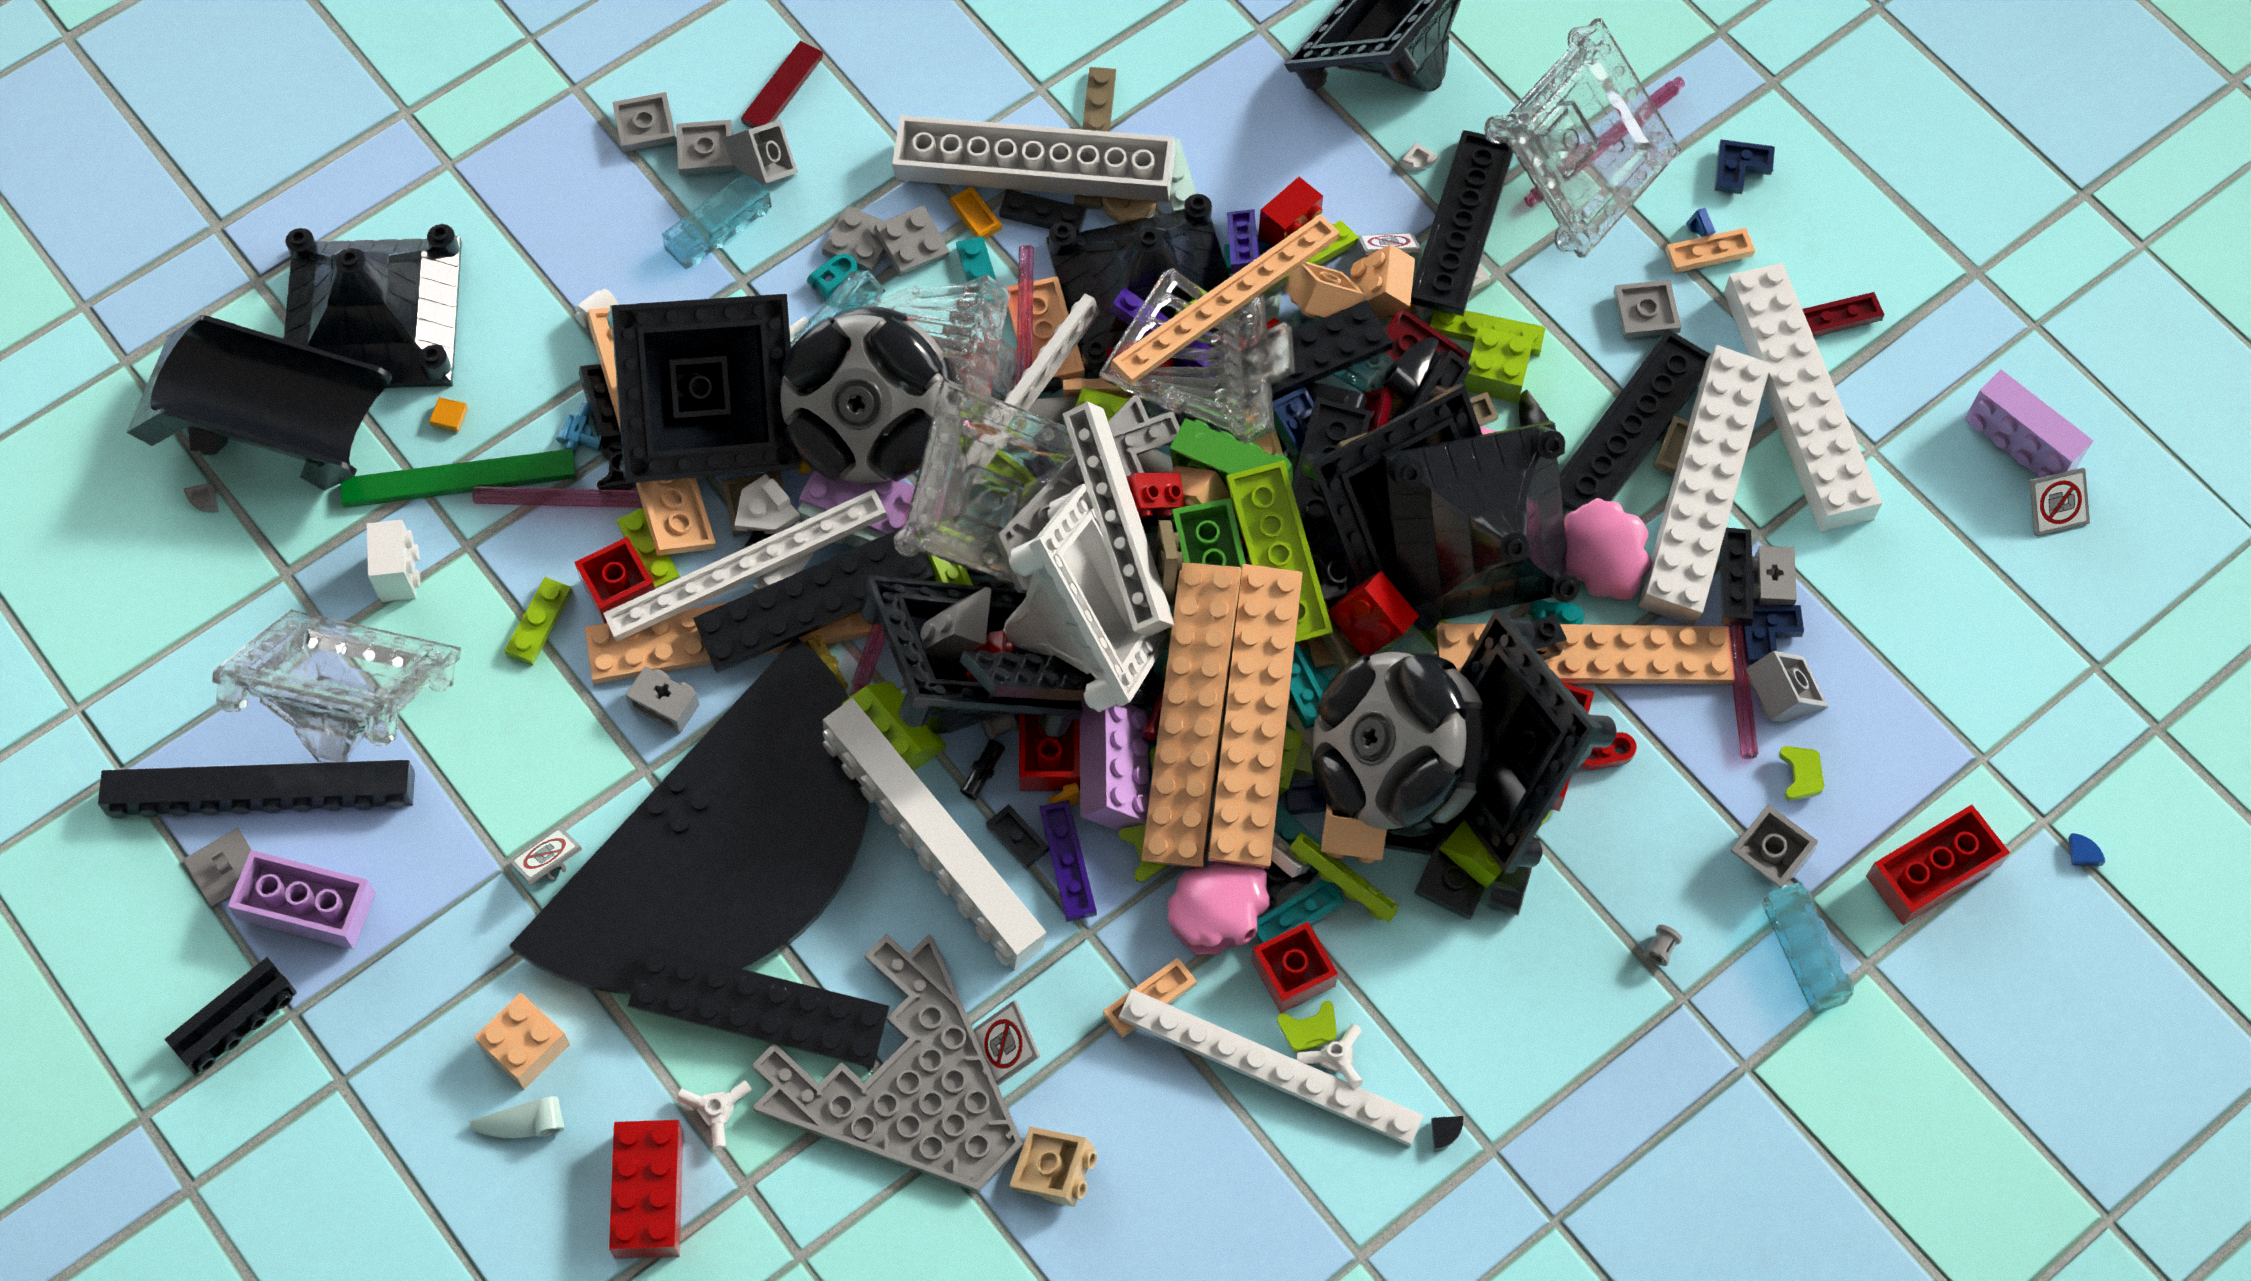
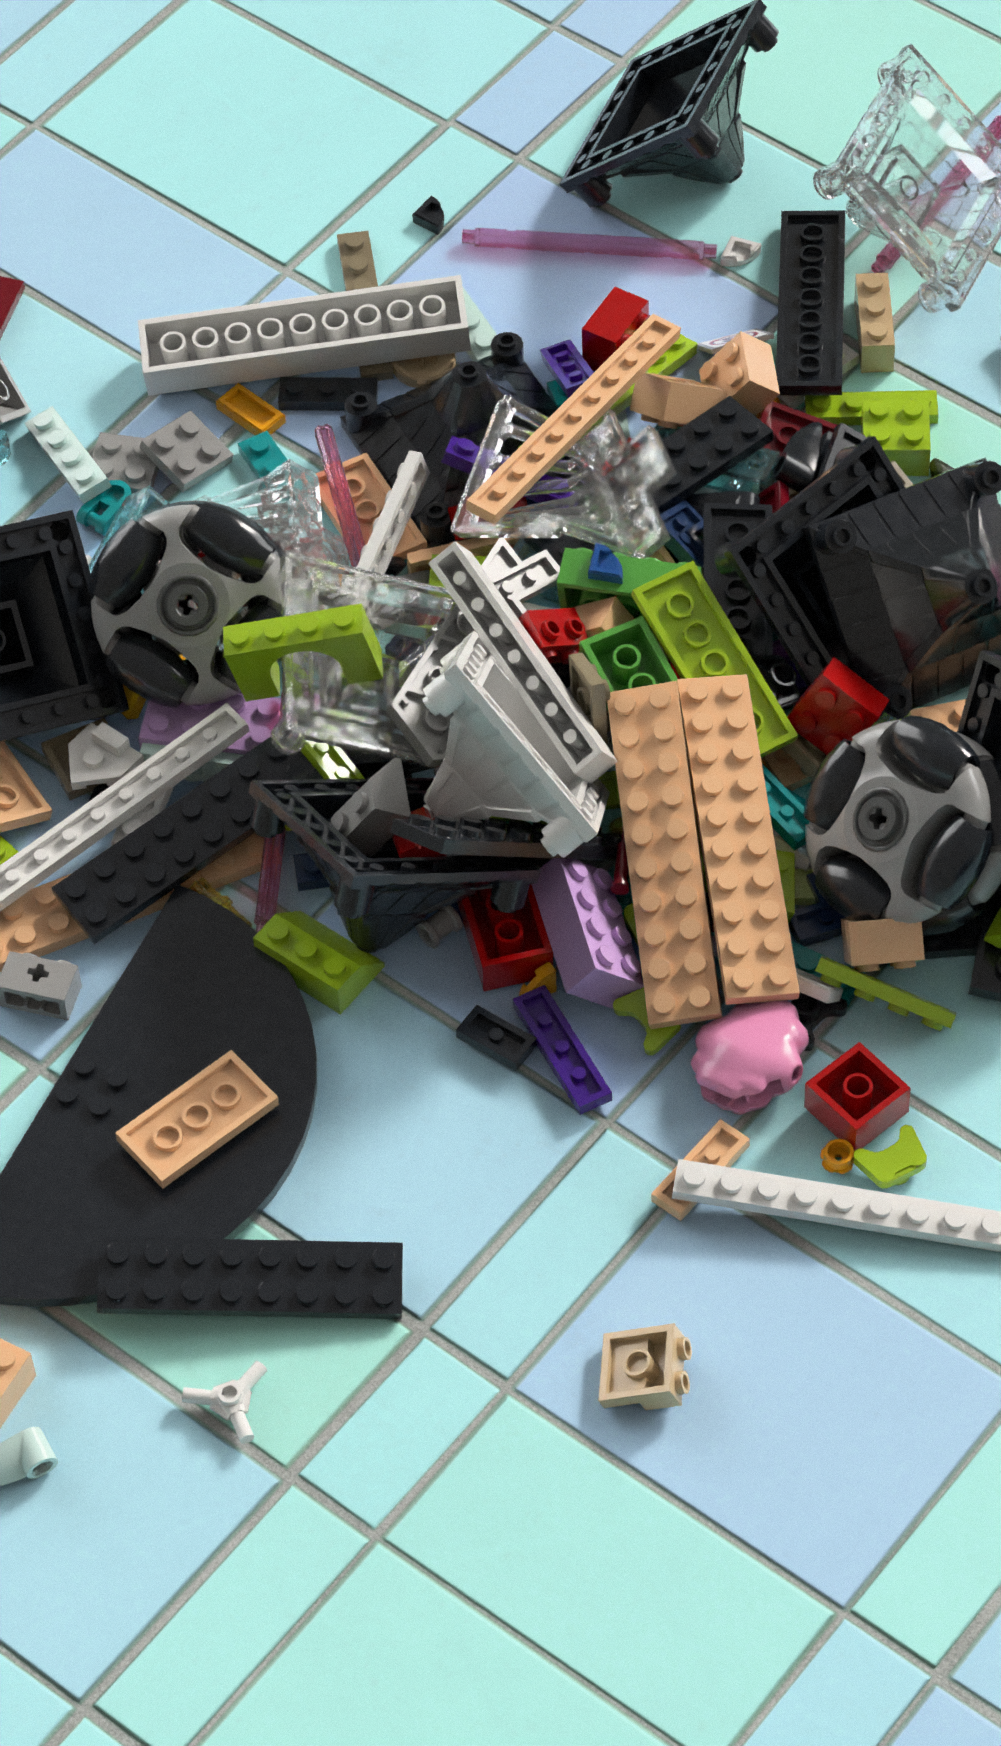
camera: 10 degrees left, 10 degrees down
red brick [609,1120,683,1259] -> none
light grey wing [752,934,1023,1193] -> none
white brick [822,698,1047,971] -> none
black pin [960,739,1006,800] -> none
piece [973,1000,1040,1086] -> none
teal plate [1255,879,1345,944] -> none
white piece [1297,1024,1363,1089] -> none
none -> light aqua plate [25,406,112,504]
none -> light nougat plate [115,1050,279,1189]
none -> lime arch [223,603,383,702]
none -> black tile [412,196,444,235]
none -> clear pink piece [462,227,717,260]
none -> blue tile [588,543,623,584]
none -> light orange plate [820,1139,854,1174]
none -> tan brick [854,273,895,373]

